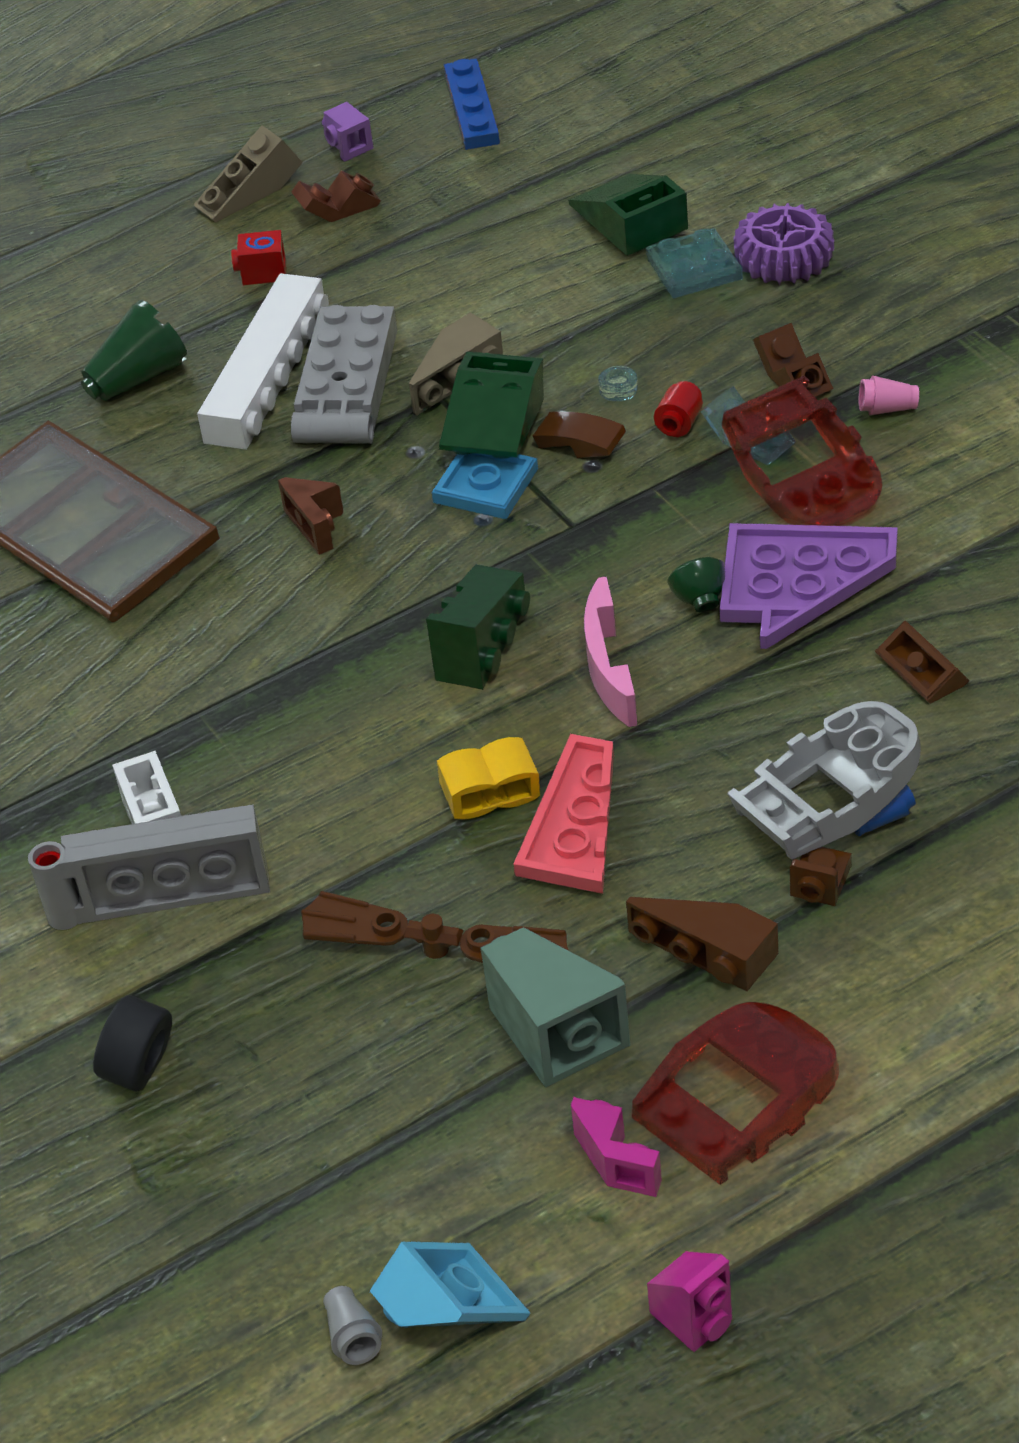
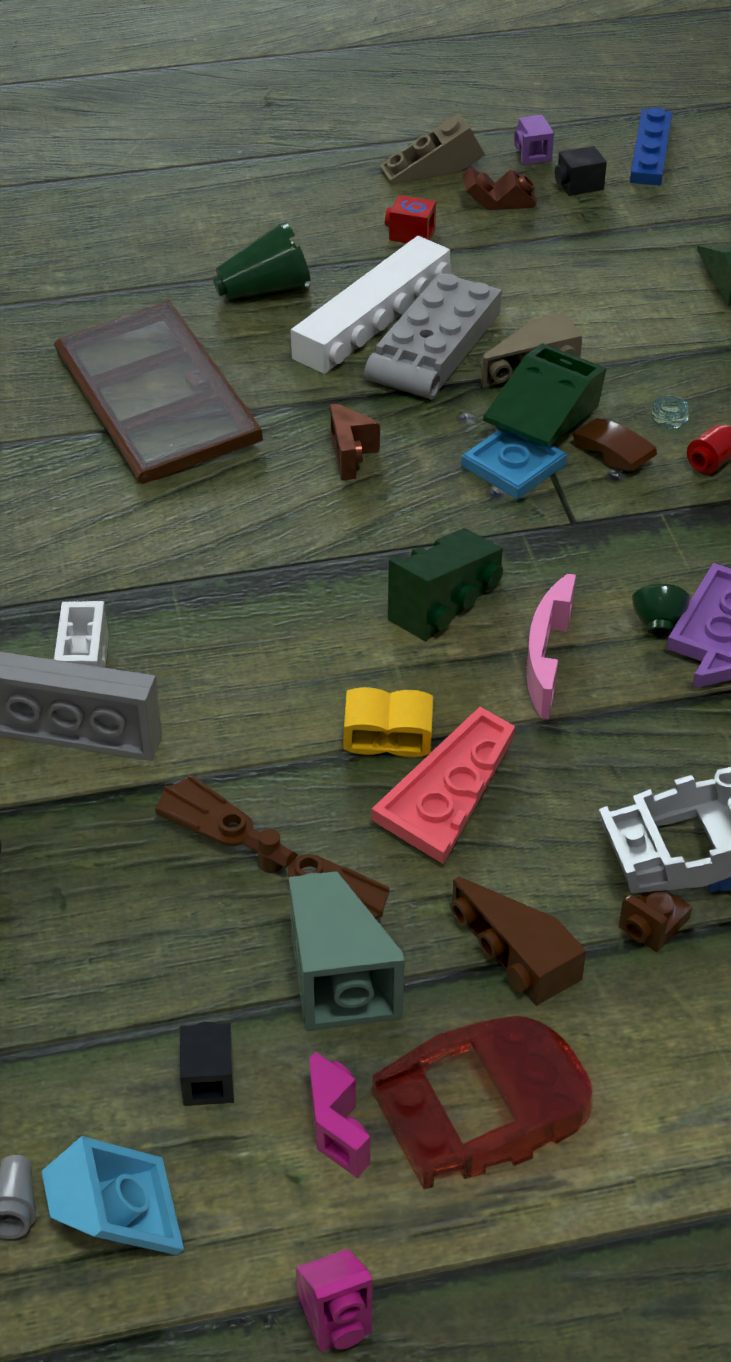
camera: 15 degrees right, 0 degrees up
none -> black brick [180,1022,234,1106]
none -> black brick [554,146,607,196]

